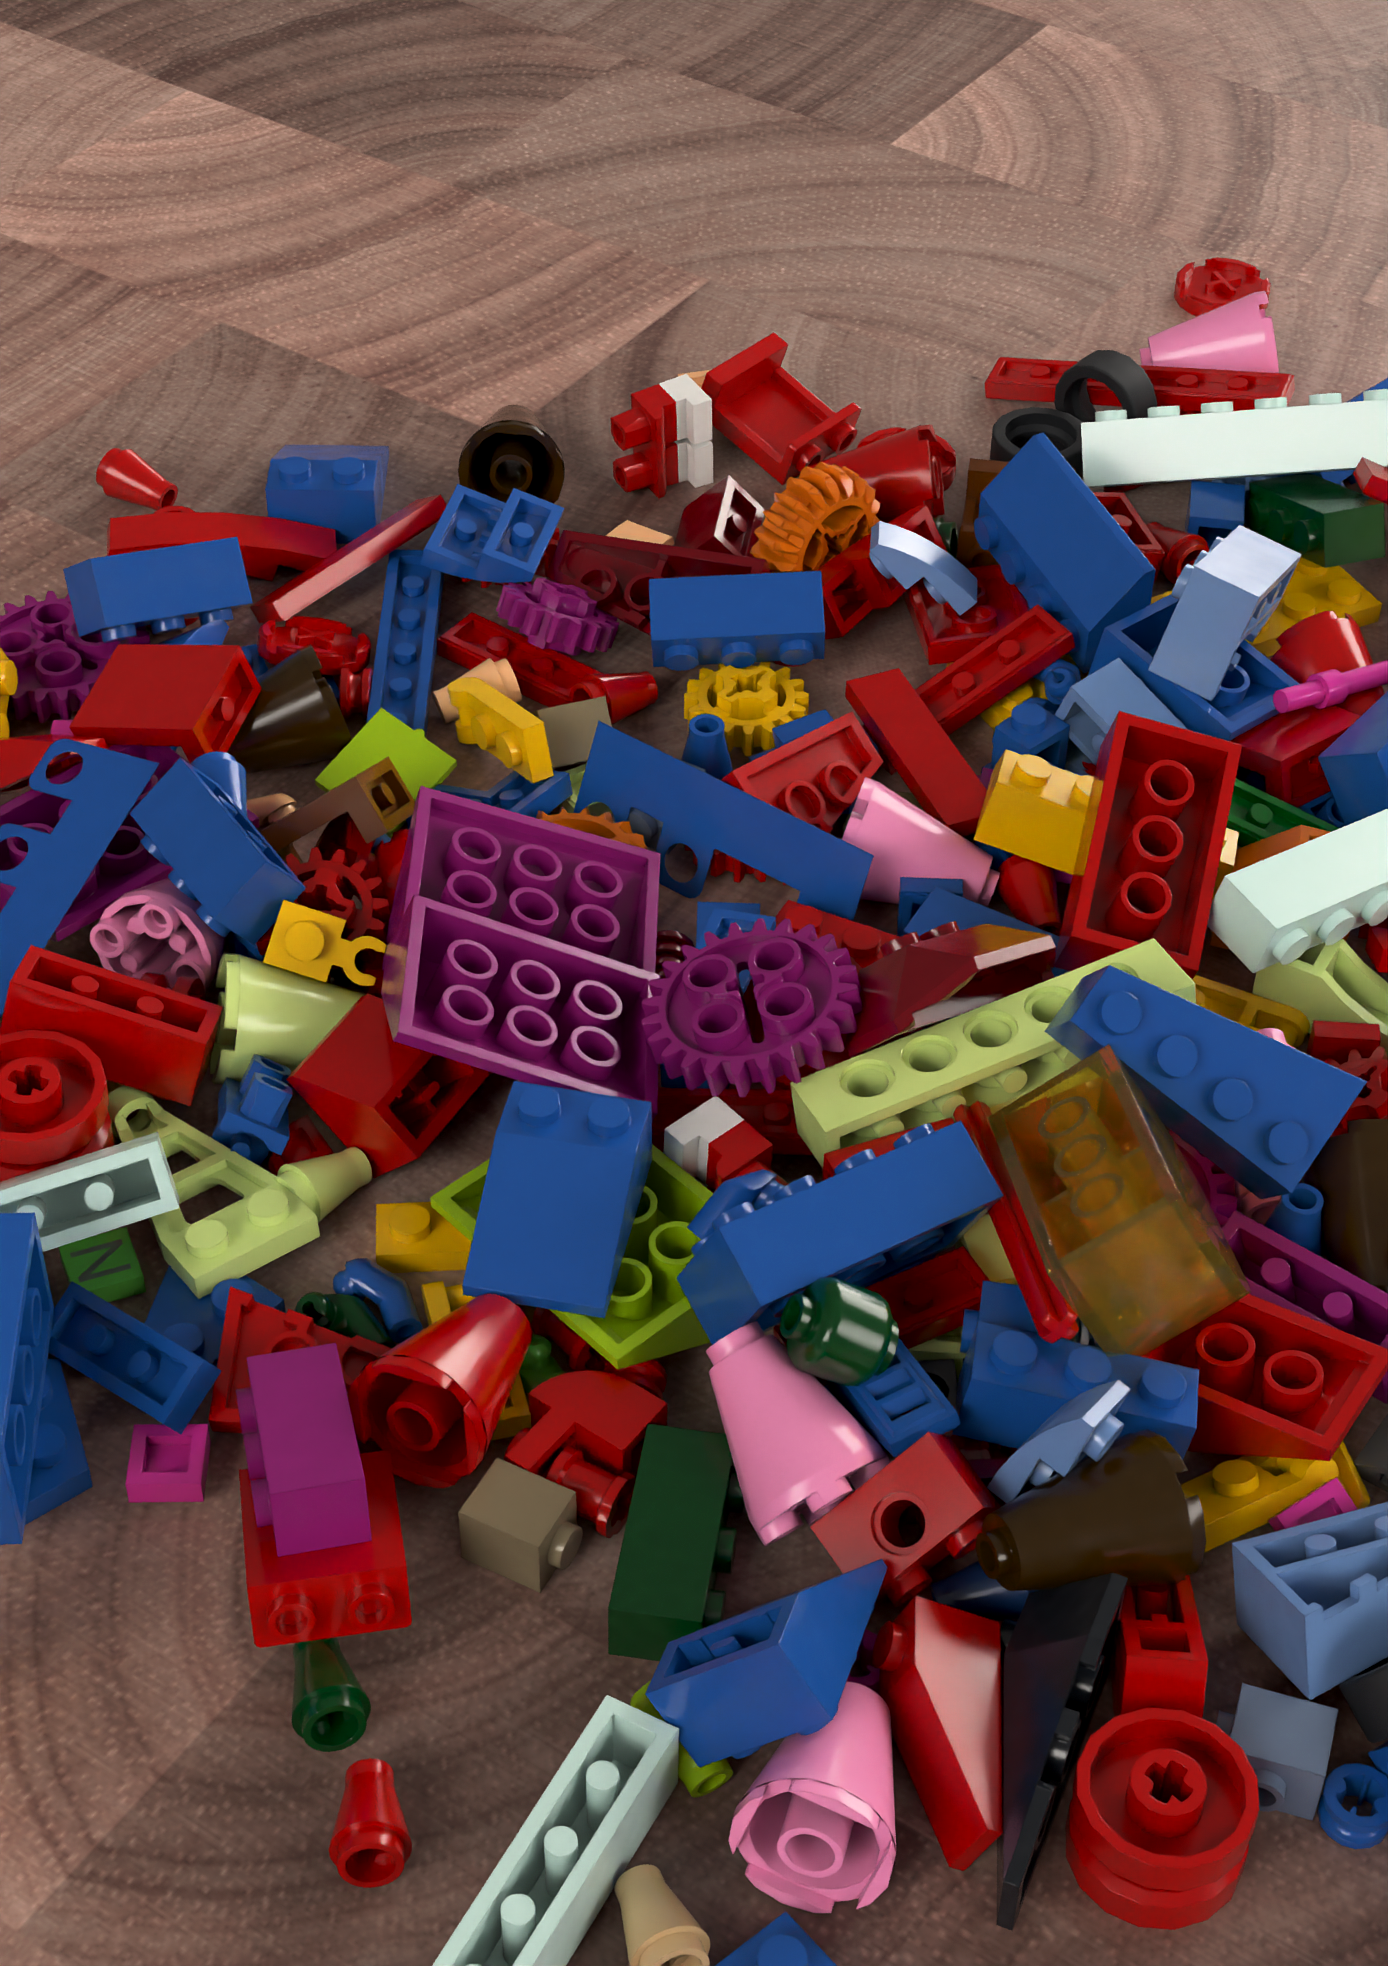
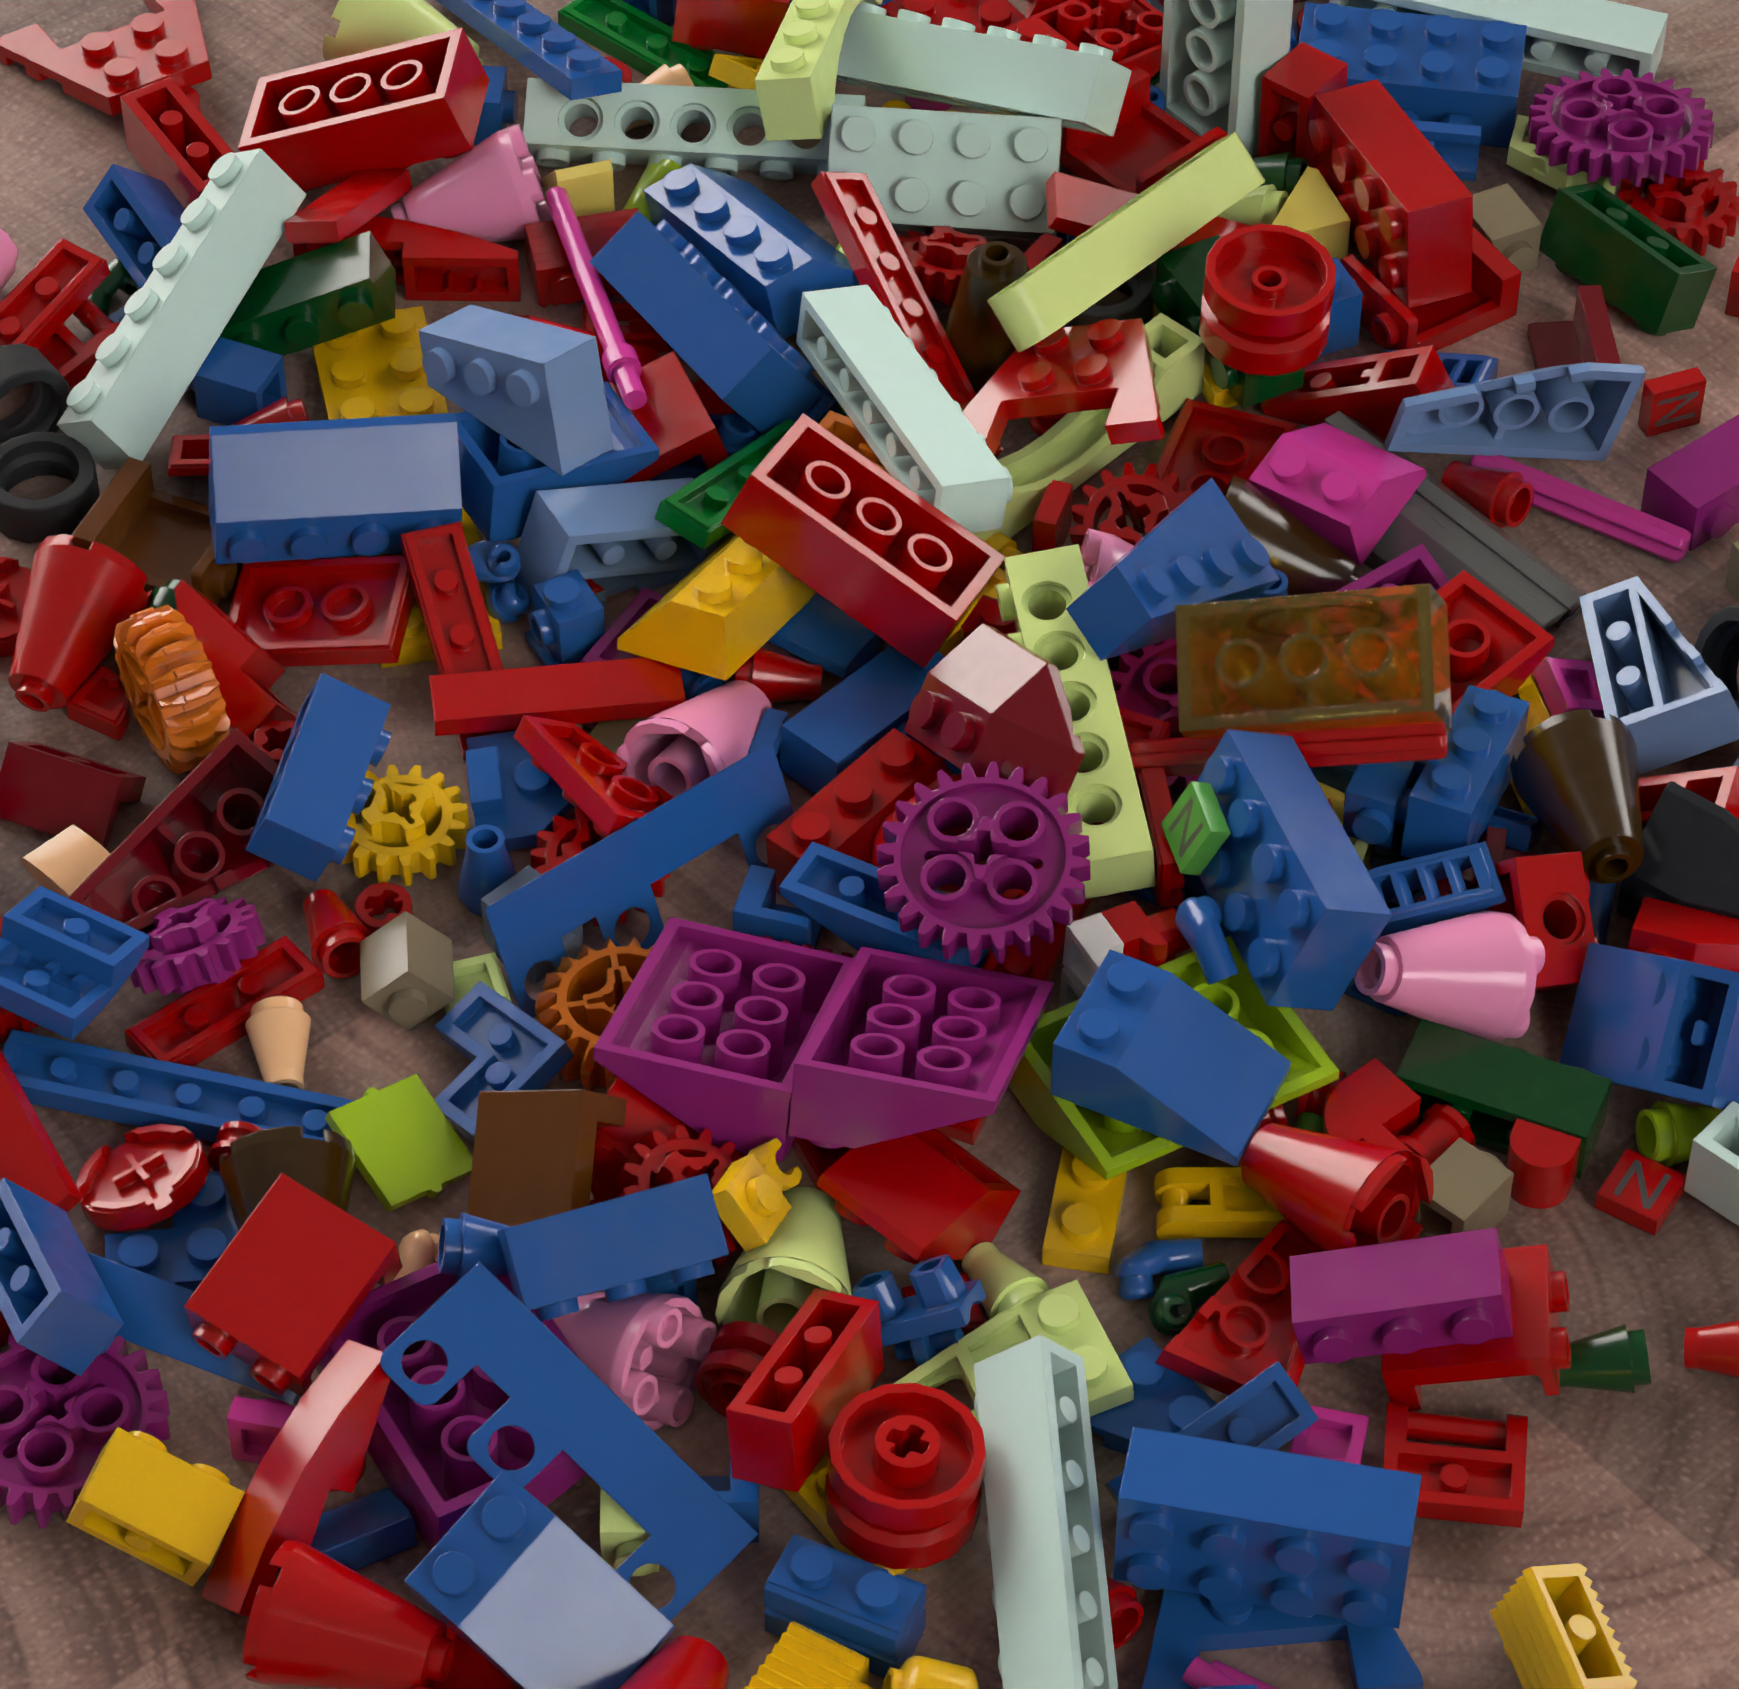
camera: 75 degrees left, 5 degrees up
yellow plate [447,677,554,783] -> none
dark green head [780,1277,899,1386] -> none
medium blue slope [869,521,977,615] -> none
medium blue slope [987,1380,1131,1503] -> none
none -> red bush [354,882,413,934]
none -> bright green tile [1161,781,1231,875]
none -> red plate [1382,1402,1528,1528]
none -> red brick [1506,1118,1582,1209]
none -> red tile [1594,1148,1686,1236]

